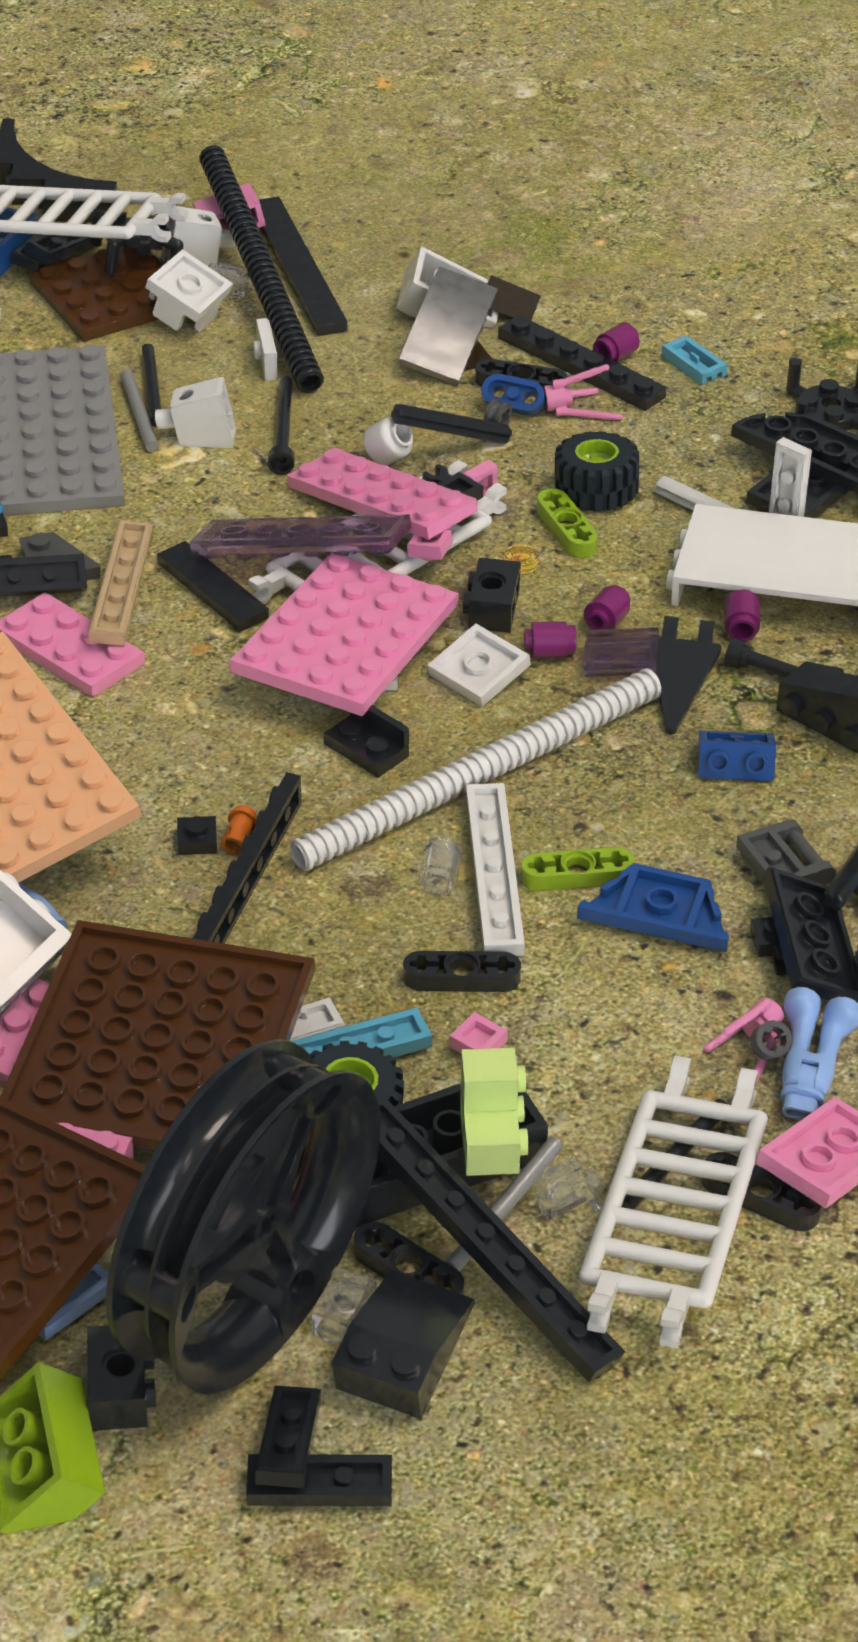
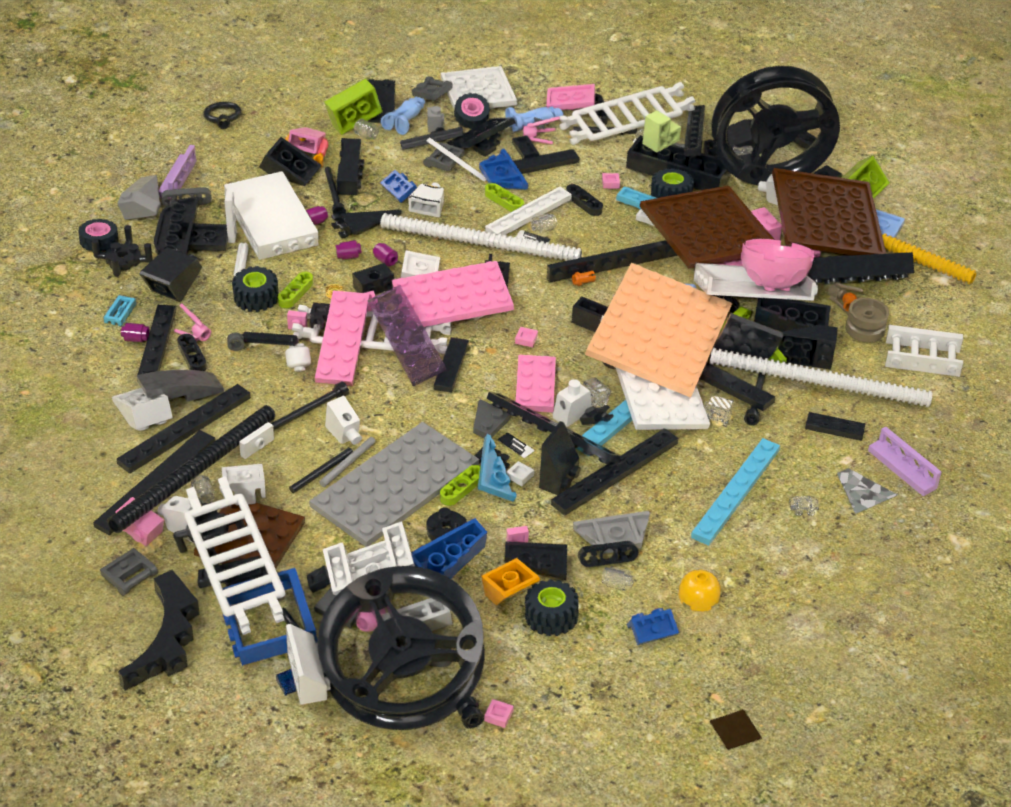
camera: 130 degrees left, 0 degrees up
tan tile [88,520,153,646] -> none
black plate [177,816,217,855] -> none
black tile [255,1386,321,1488] -> none
blue plate [481,374,546,415] -> none
dark brown sticker [487,275,541,321] -> none
plate [583,627,660,677] -> none
none -> dark grey plate [100,548,158,596]
none -> black plate [116,384,251,474]
none -> black slope [139,247,202,303]
none -> white torso [409,183,444,218]
none -> white sticker [426,138,486,181]
none -> black plate [512,135,539,159]
none -> black tile [513,149,580,174]
none -> bright pink plate [515,327,538,348]
none -> sticker [516,230,551,244]
none -> black slope [571,296,608,332]

